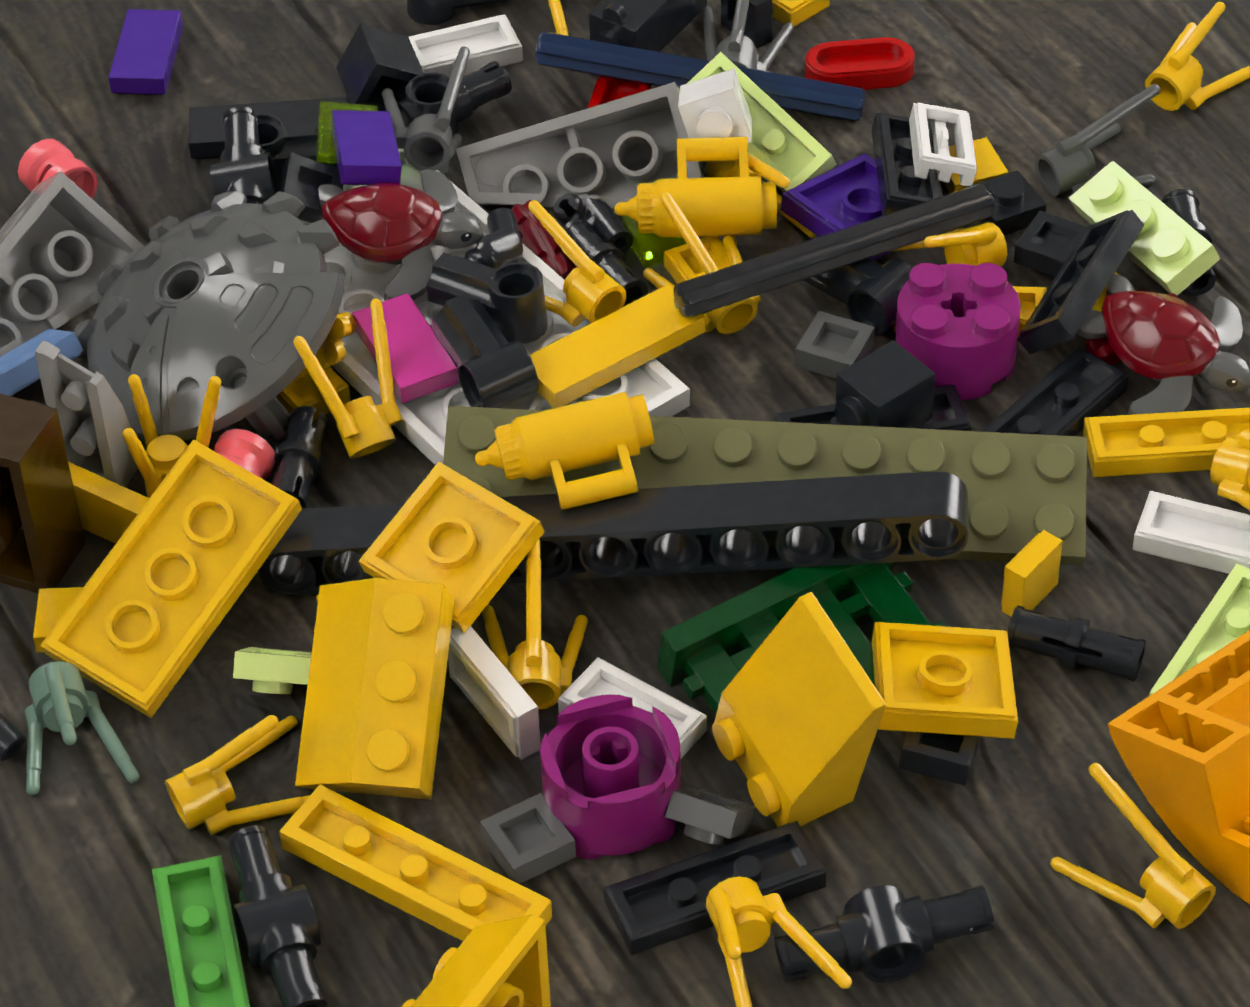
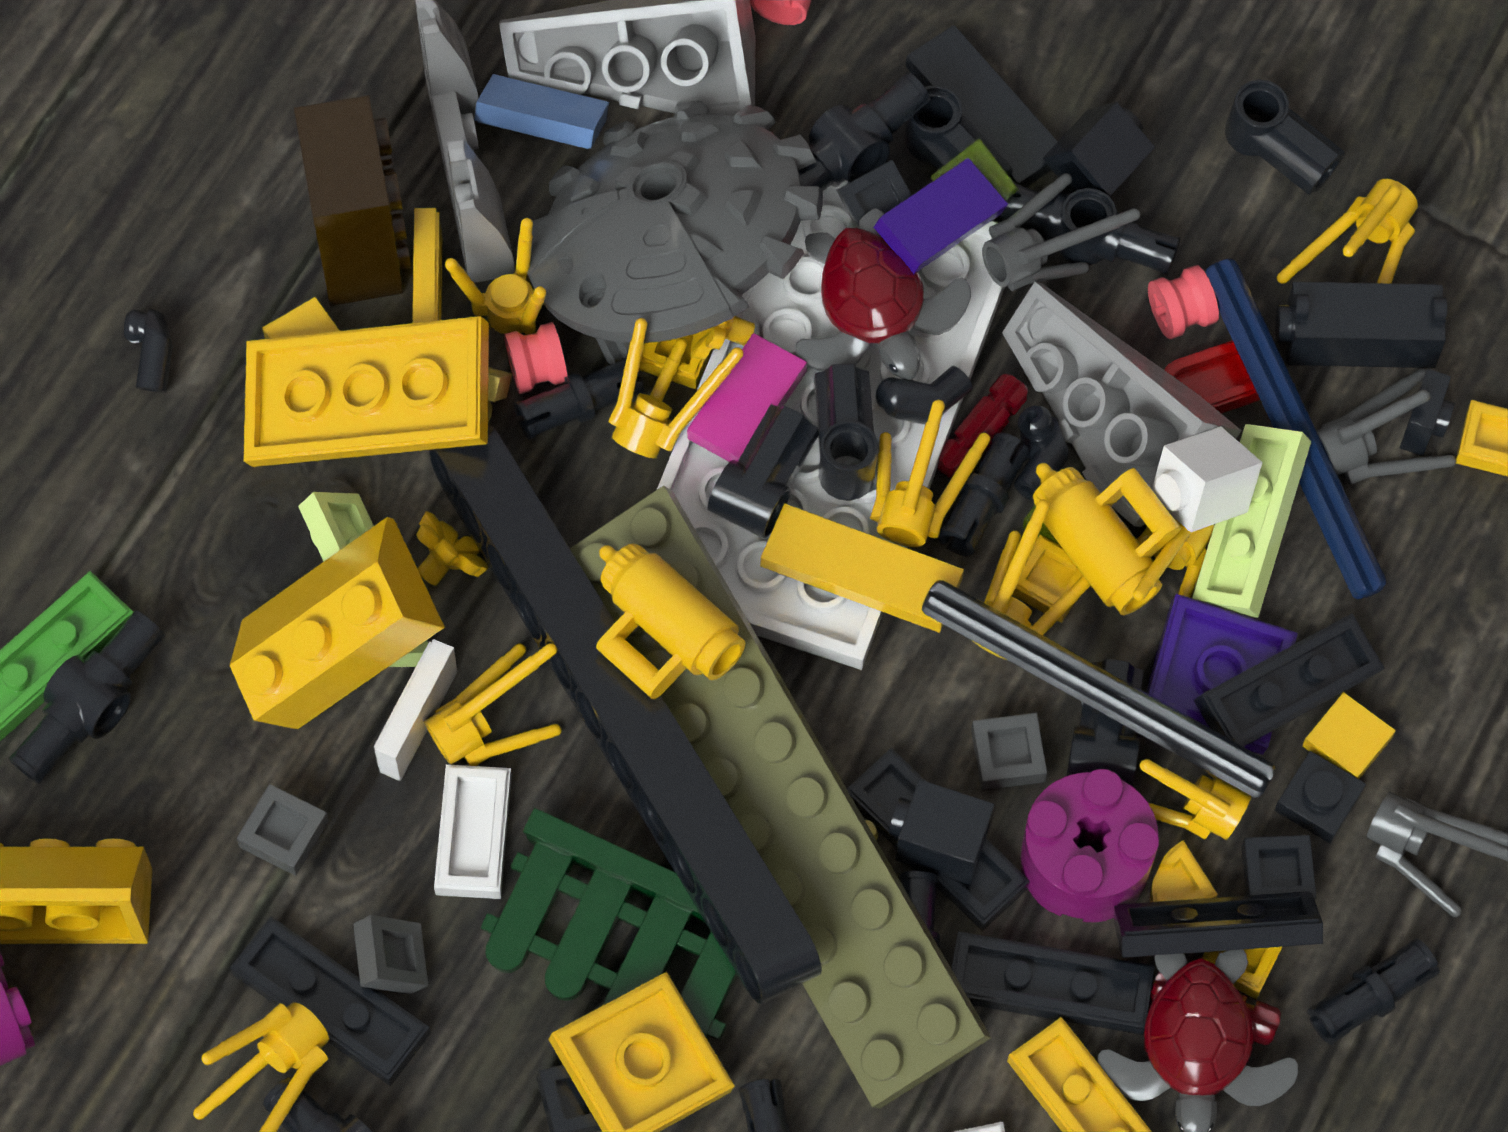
camera: 55 degrees right, 20 degrees up
sand green plant [24,661,140,796] -> none
yellow plant [165,715,310,836] -> none
yellow plate [279,784,552,941] -> none
yellow tile [358,462,545,633] -> none
white tile [409,15,523,77] -> none
magenta brick [540,694,681,860] -> none
yellow slope [712,592,886,827] -> none
red tile [804,37,915,90] -> none
white tile [909,102,977,187] -> none
yellow tile [1001,530,1063,617] -> none
yellowish green plate [1069,161,1221,295] -> none
none -> coral wheel [1148,265,1219,339]

